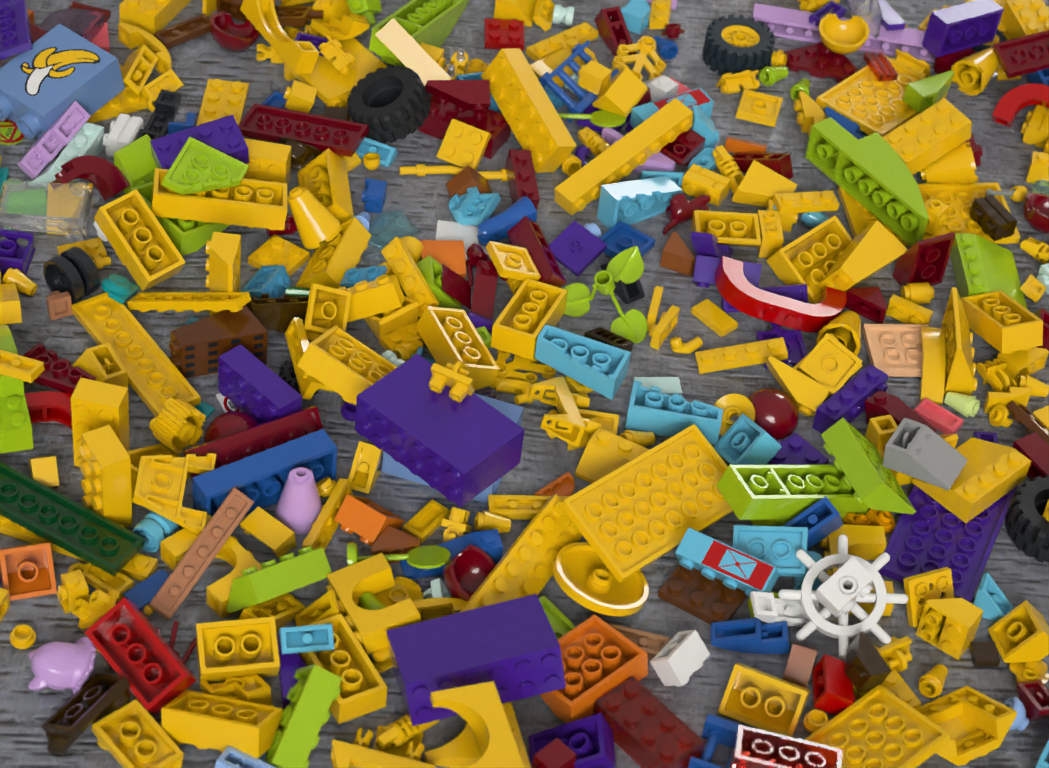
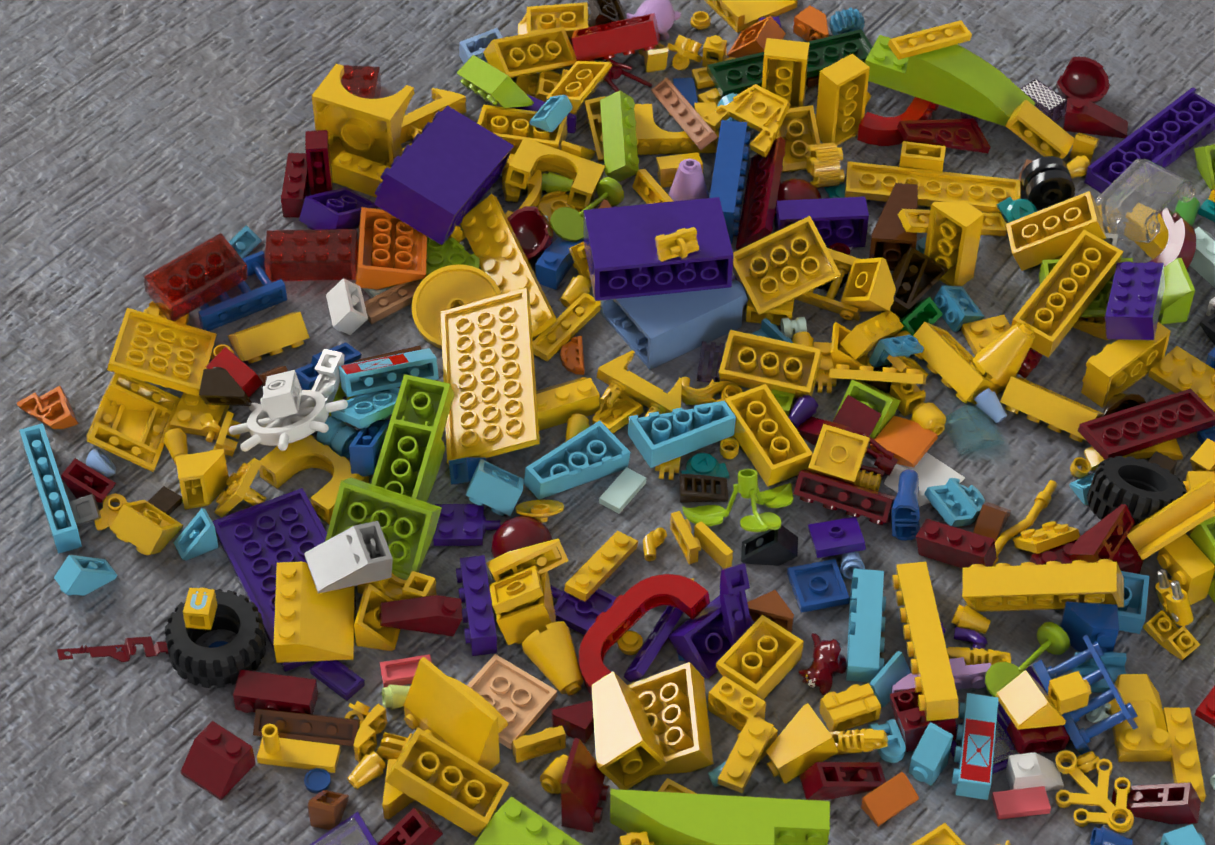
camera: 135 degrees right, 5 degrees up
lime plate [161,136,249,195] -> none
blue brick [362,178,387,214] -> none

